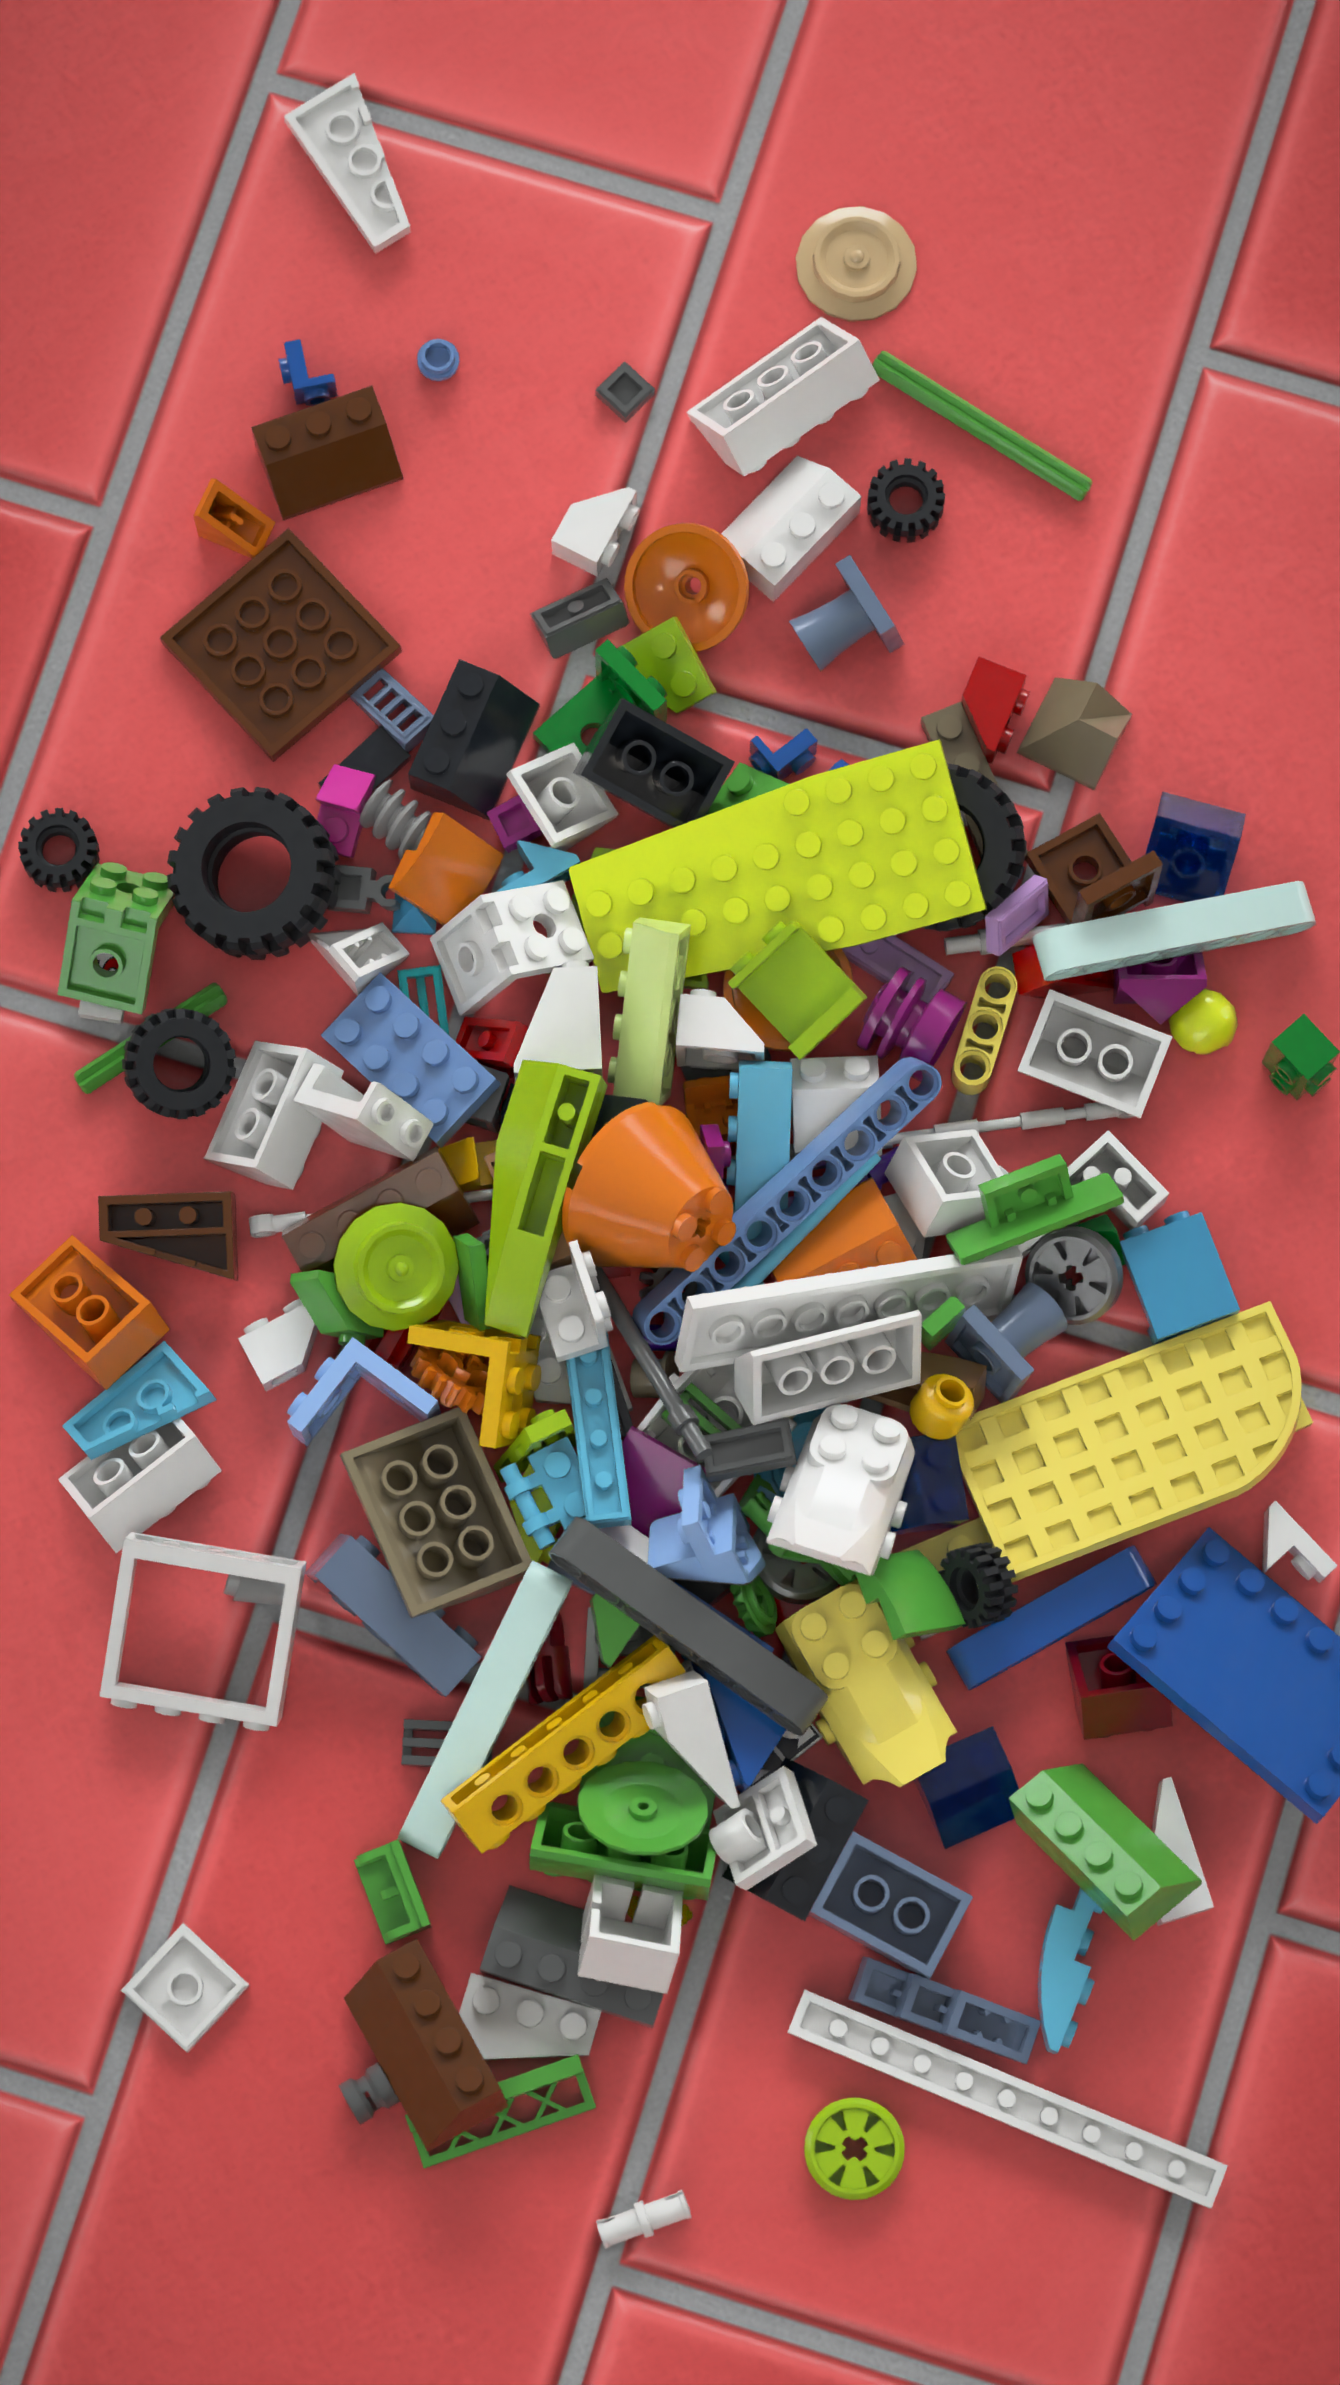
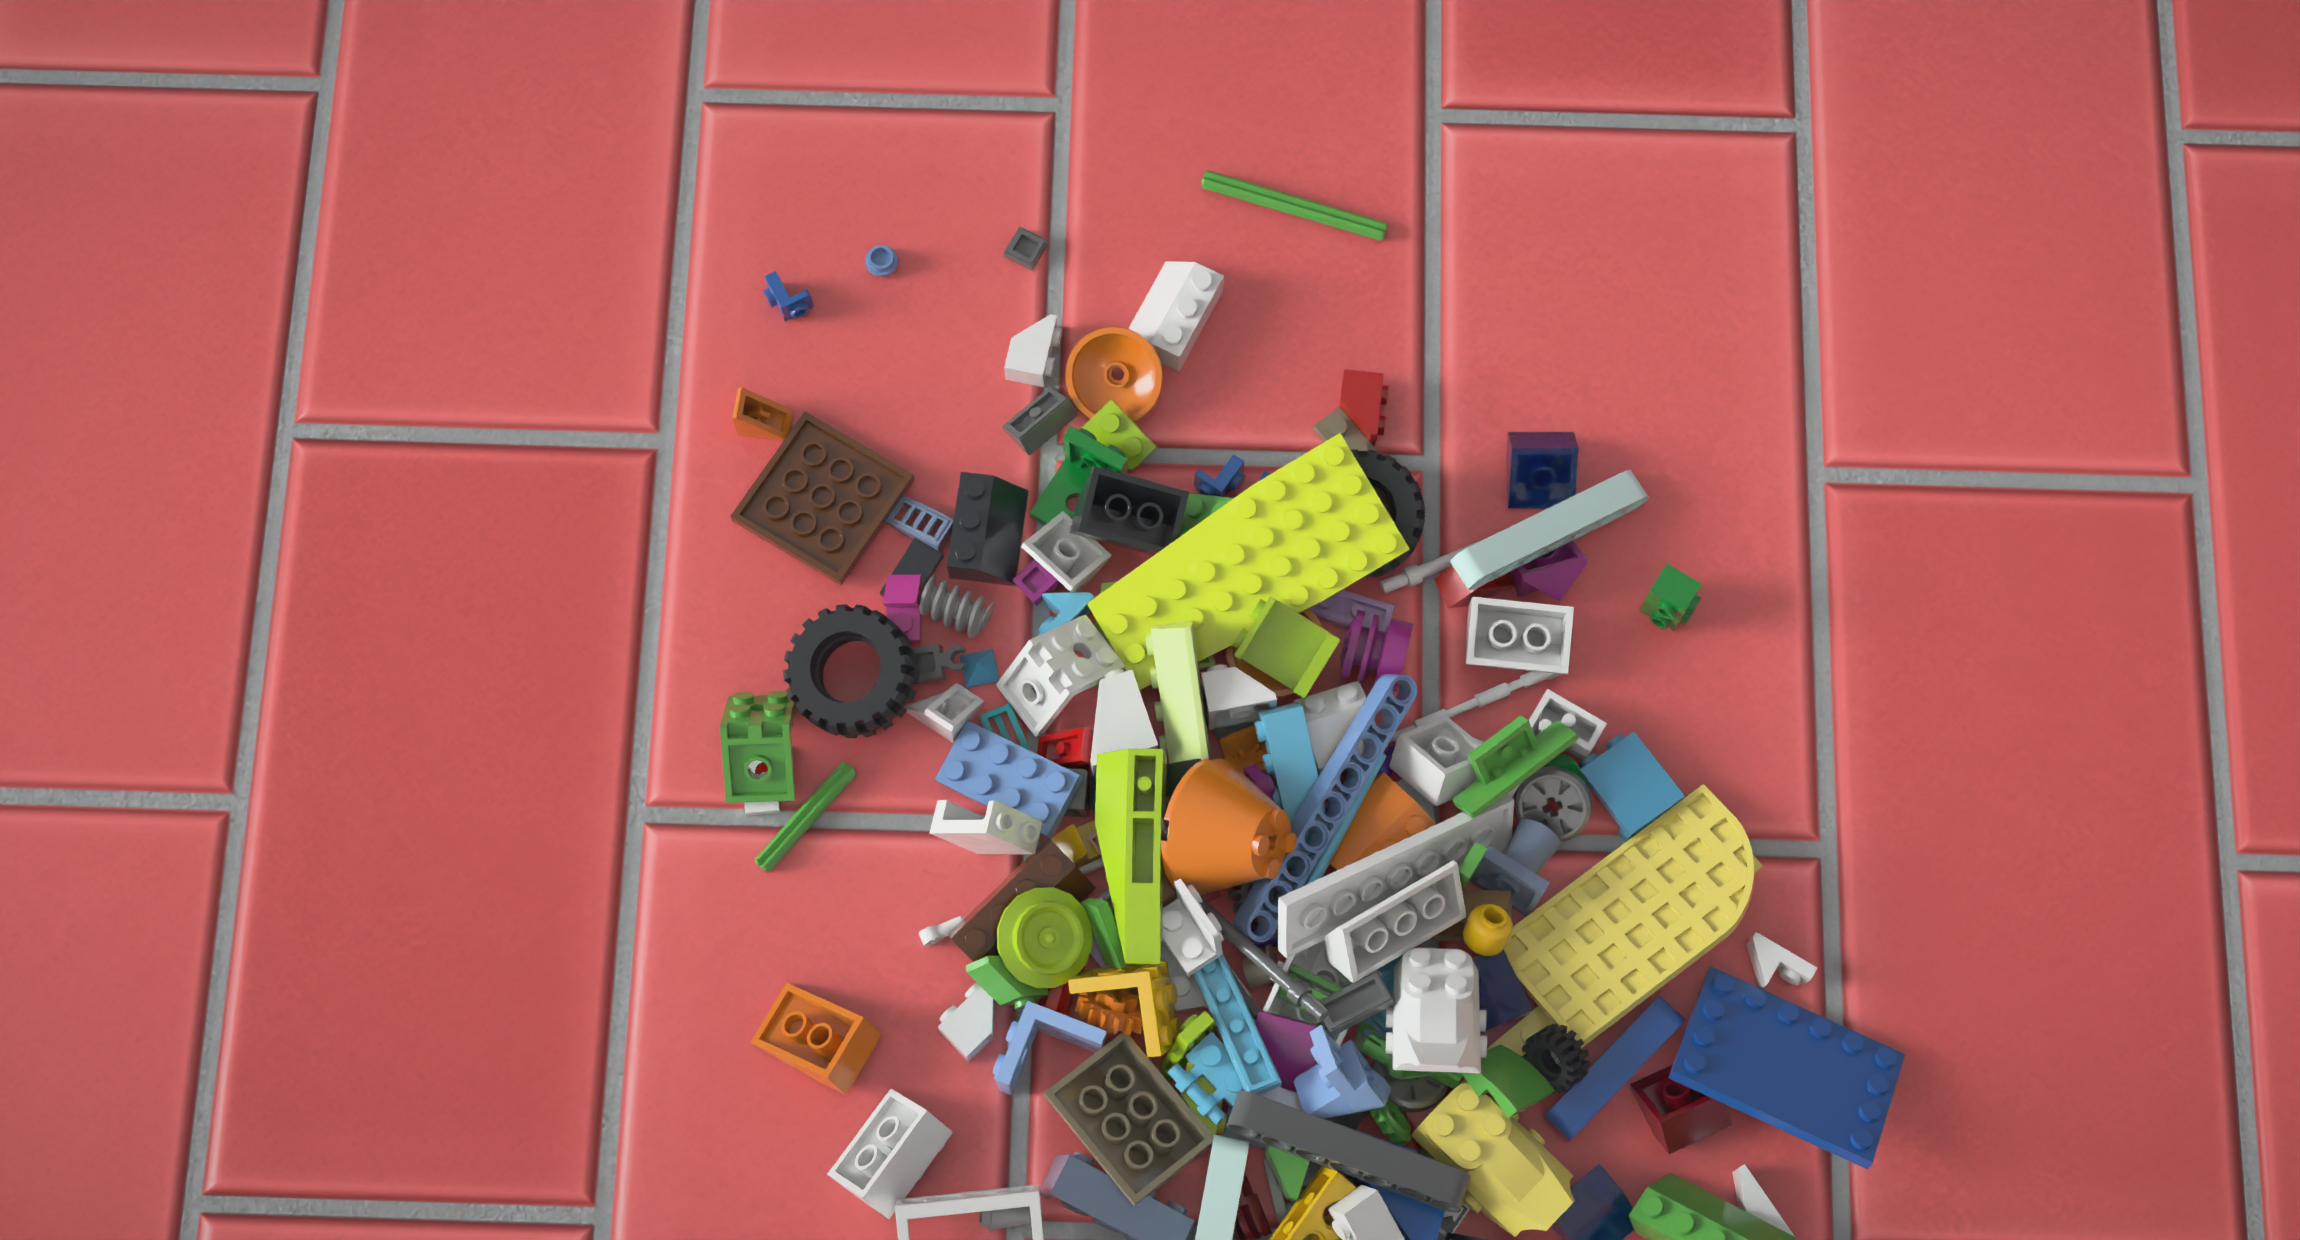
camera: 15 degrees left, 5 degrees down
black tyre [18,808,100,892] -> none
medium azure wing [62,1341,217,1460] -> none
reddish brown wedge [98,1191,238,1281] -> none
black tyre [122,1008,236,1119] -> none
white slope [204,1041,344,1190] -> none
reddish brown slope [251,386,403,521] -> none
white wing [284,73,411,254] -> none
orange slope [388,812,504,926] -> none
white slope [686,317,880,476] -> none
sand blue plant [789,555,904,671] -> none
tan piece [796,206,917,322] -> none
black tyre [867,458,945,543] -> none
light yellow beam [951,966,1018,1095] -> none
lavender tile [985,875,1049,956] -> none
dark tan slope [1017,677,1132,790] -> none
reddish brown bracket [1025,813,1163,925] -> none
neon yellow hair [1168,988,1238,1055] -> none

